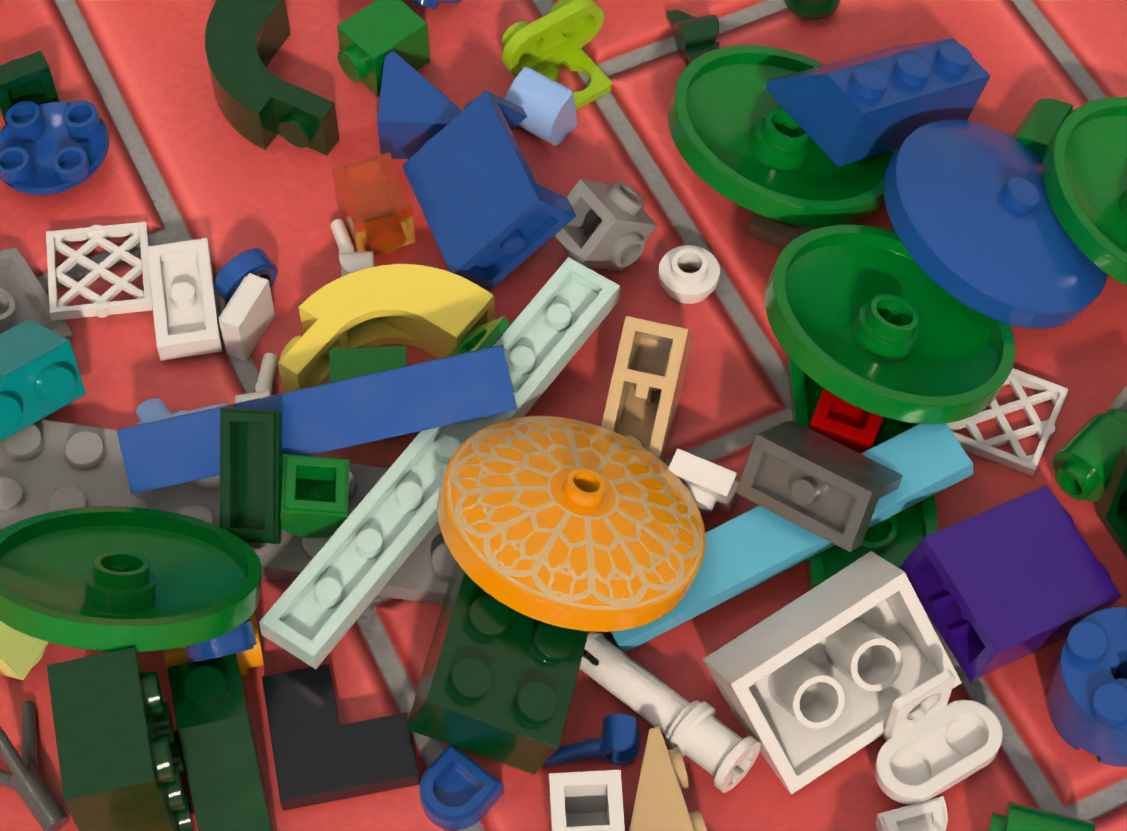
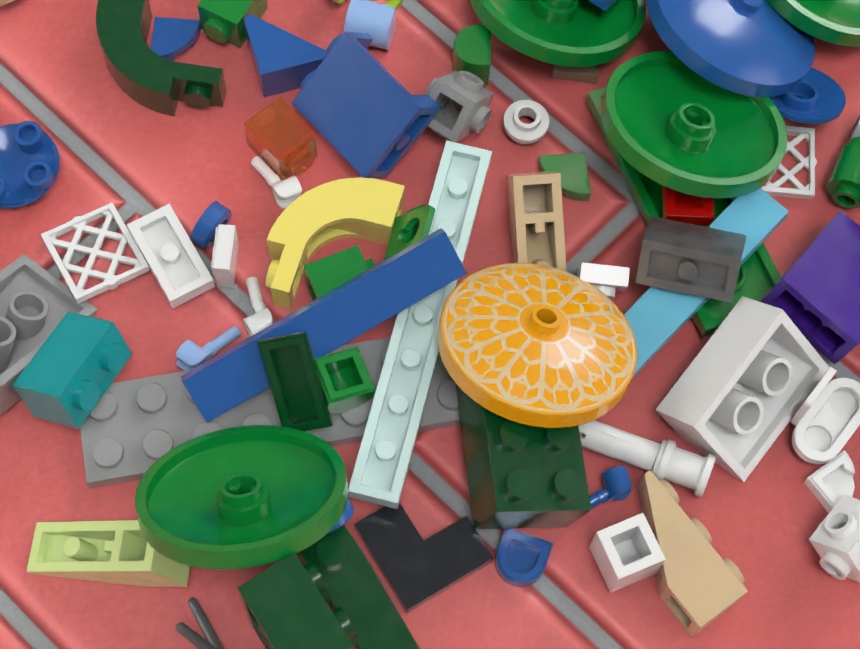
camera: 25 degrees left, 10 degrees up
none -> blue tile [150,17,201,61]
none -> green brick [452,25,491,88]
none -> green tile [538,152,591,201]
none -> blue dish [770,67,846,124]

